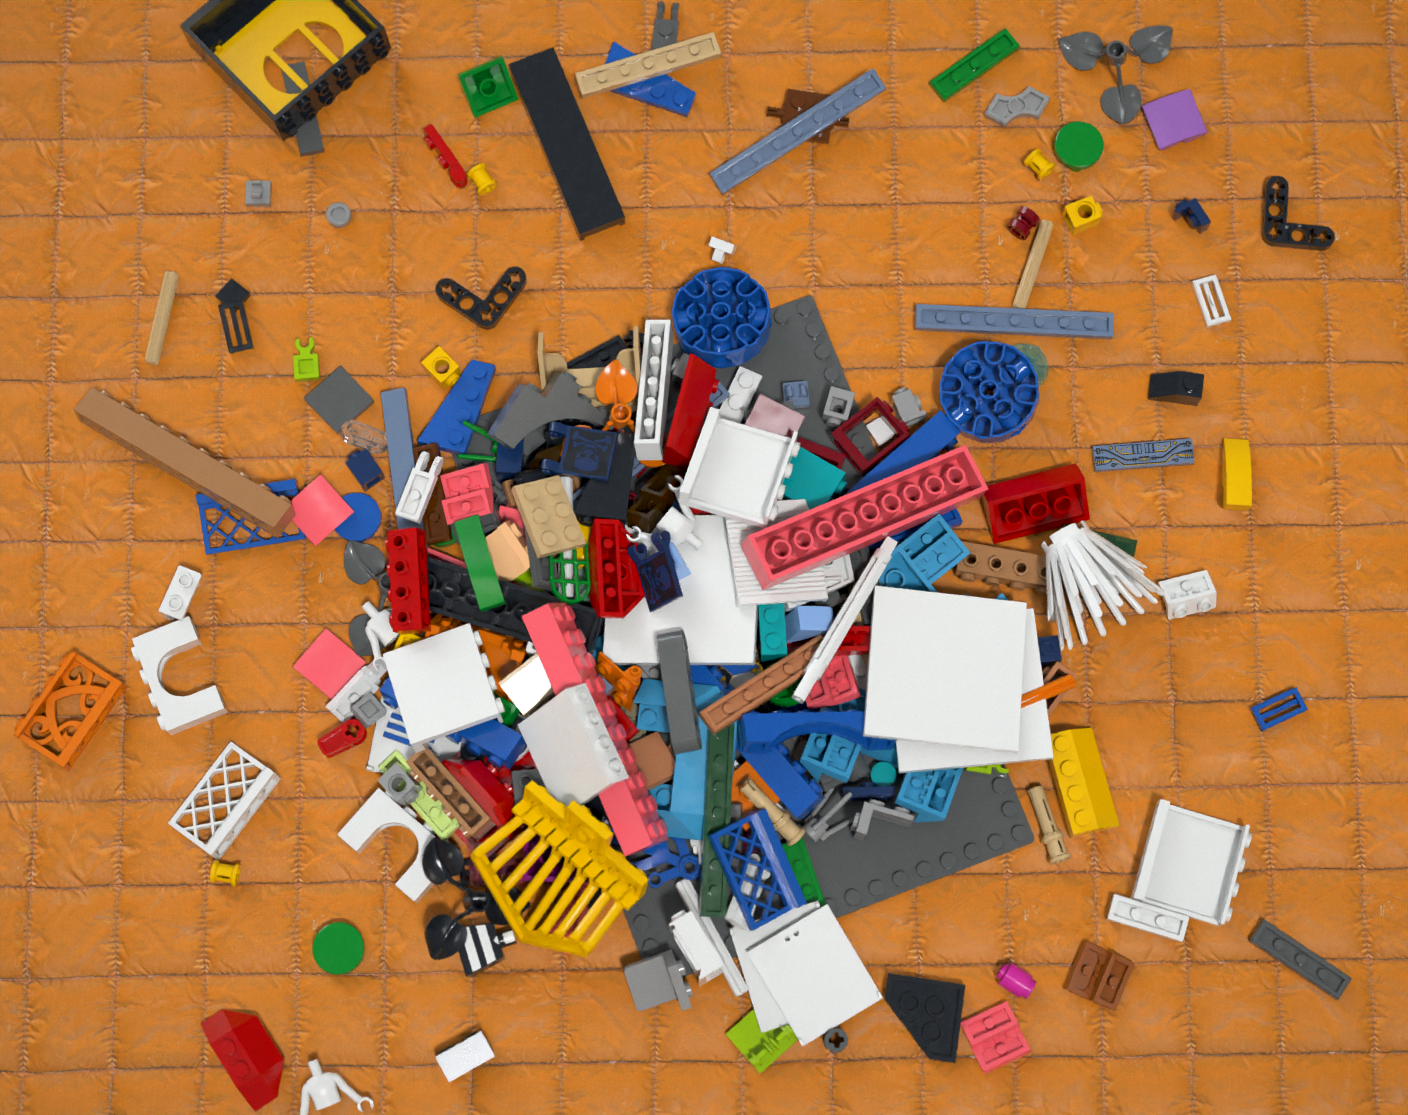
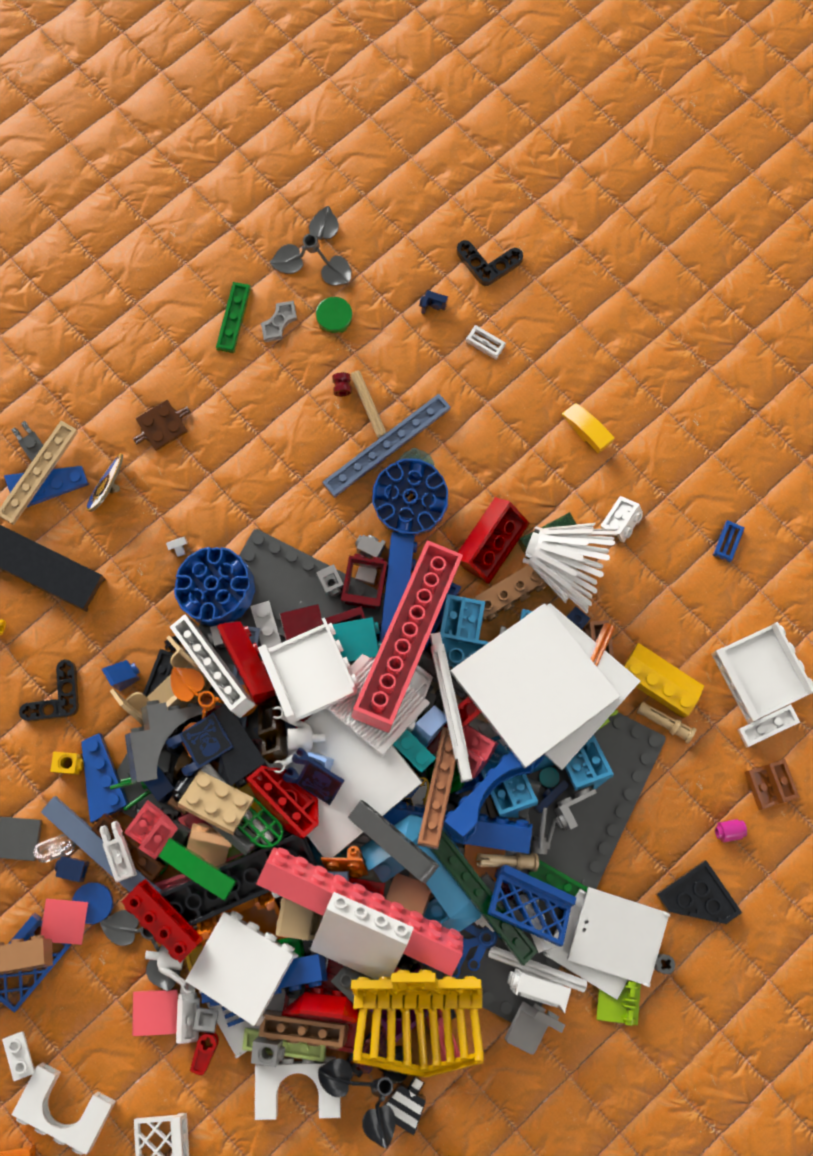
camera: 45 degrees left, 0 degrees up
sand blue tile [709,68,886,195] -> none
sand blue tile [782,381,810,409] -> none
coral slope [961,1001,1031,1075] -> none
yellow bush [1023,148,1056,181] -> none
yellow brick [1062,195,1103,236] -> none
sand blue tile [1092,438,1195,472] -> none
medium lavender slope [1142,89,1208,151] -> none
black slope [1148,371,1204,406] -> none
none -> shield [86,453,123,512]
none -> blue slope [102,660,140,692]

